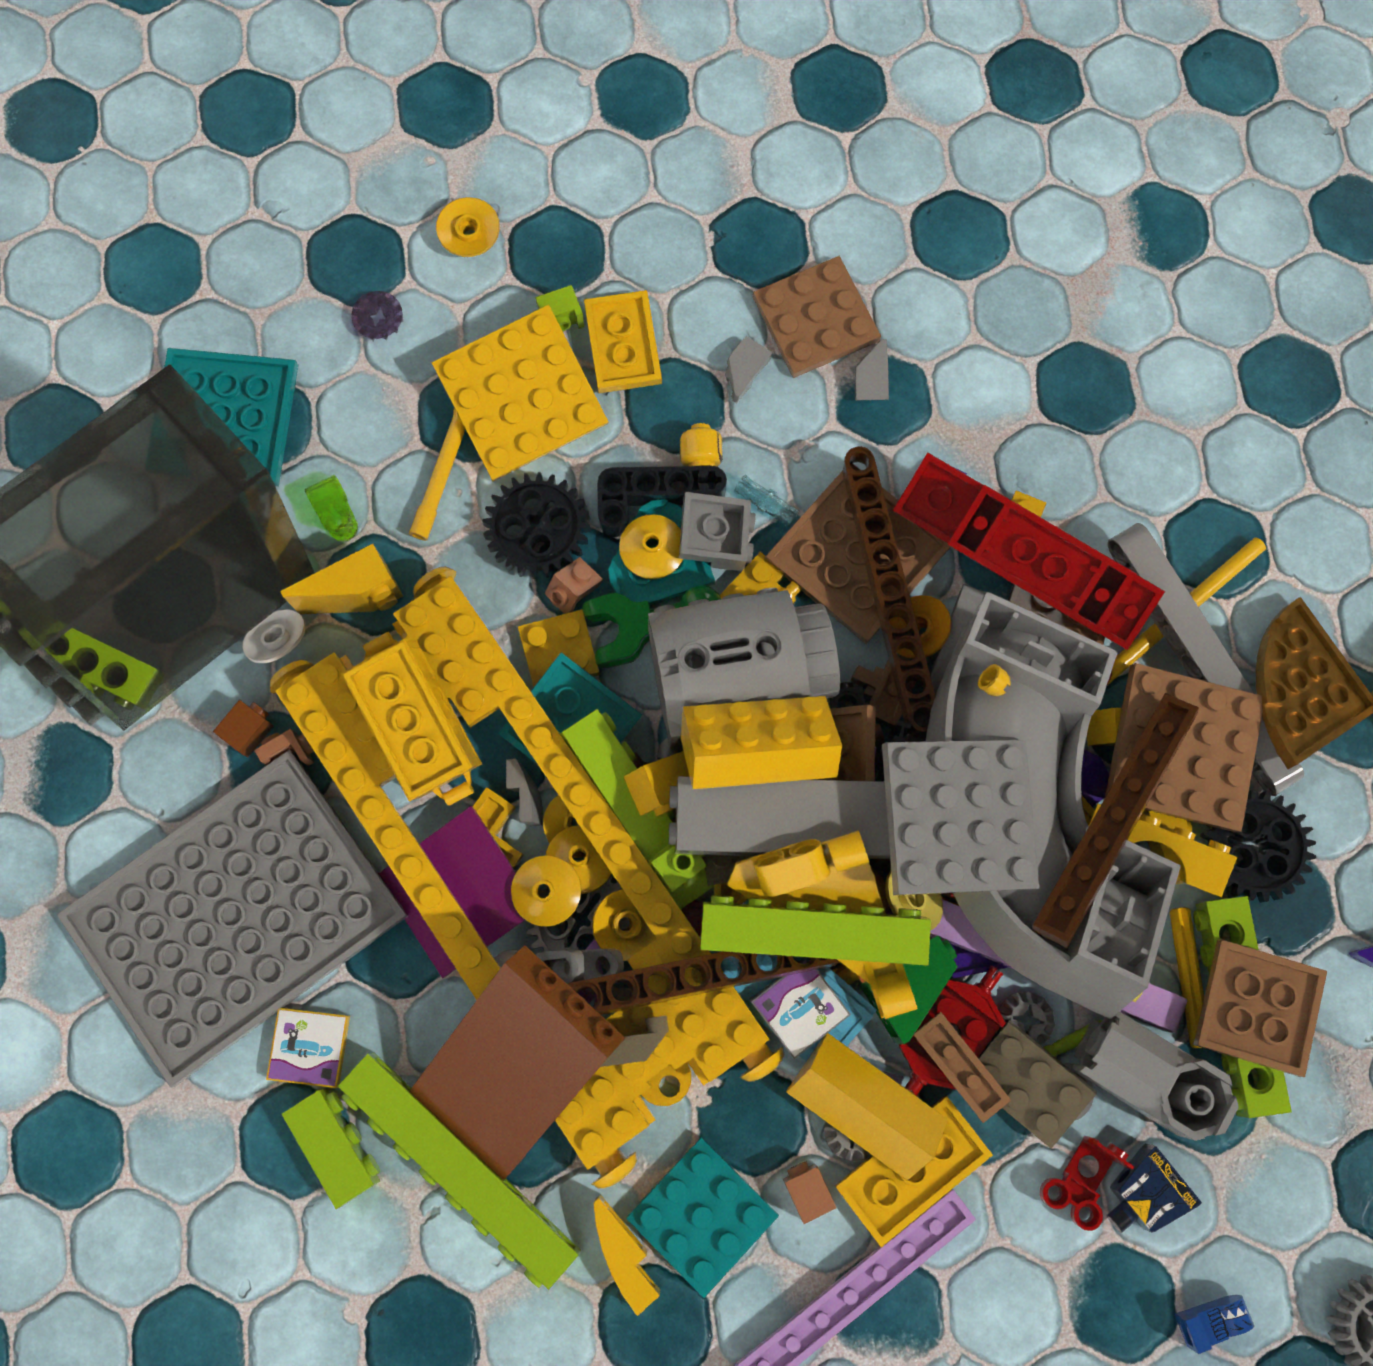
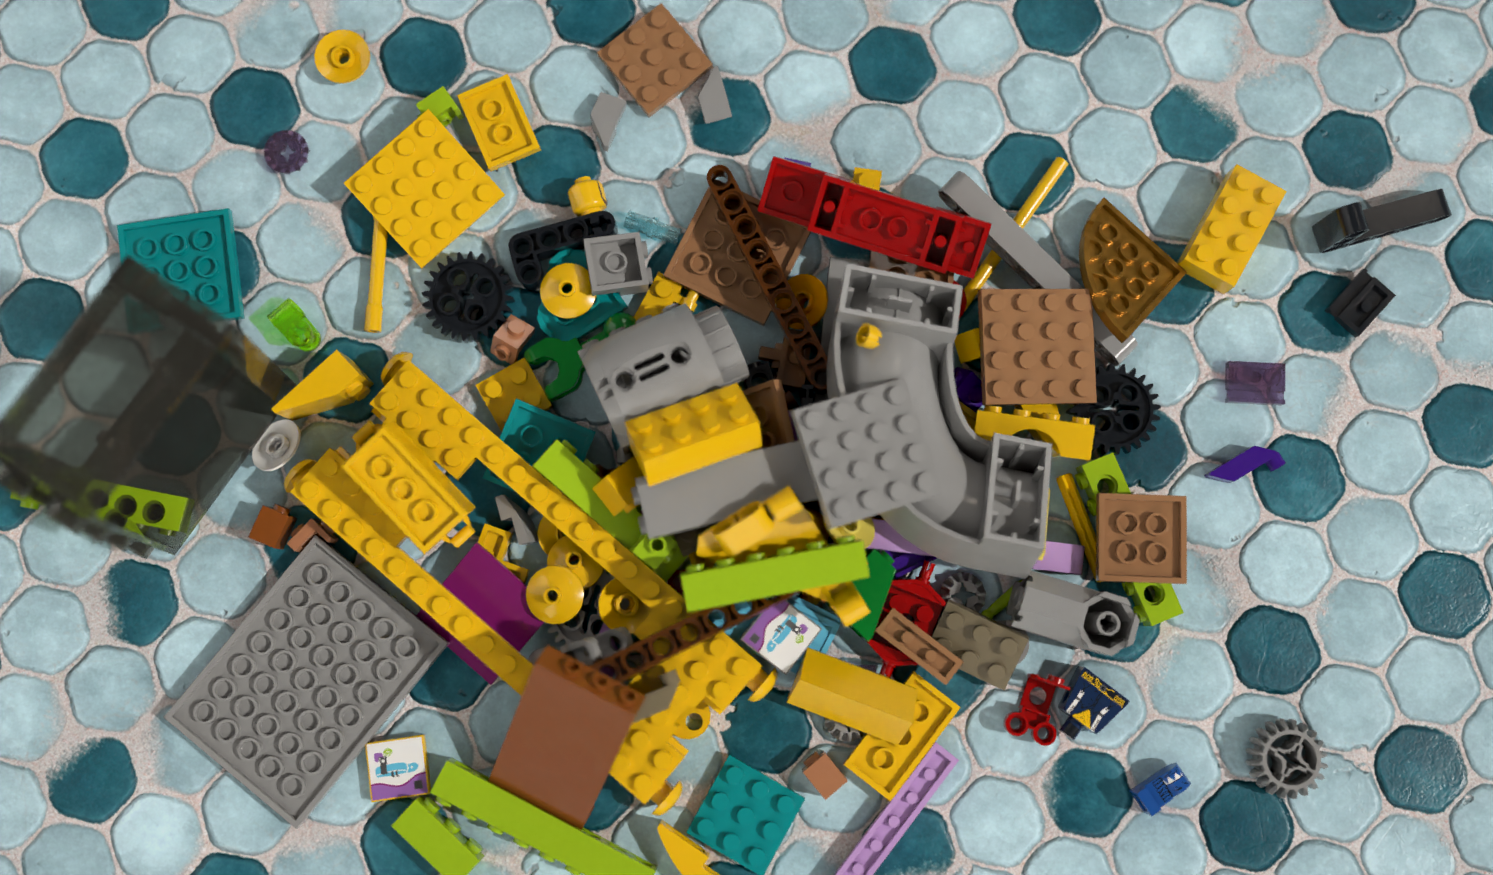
camera: 15 degrees left, 5 degrees up
reddish brown plate [1033,693,1199,948] -> none

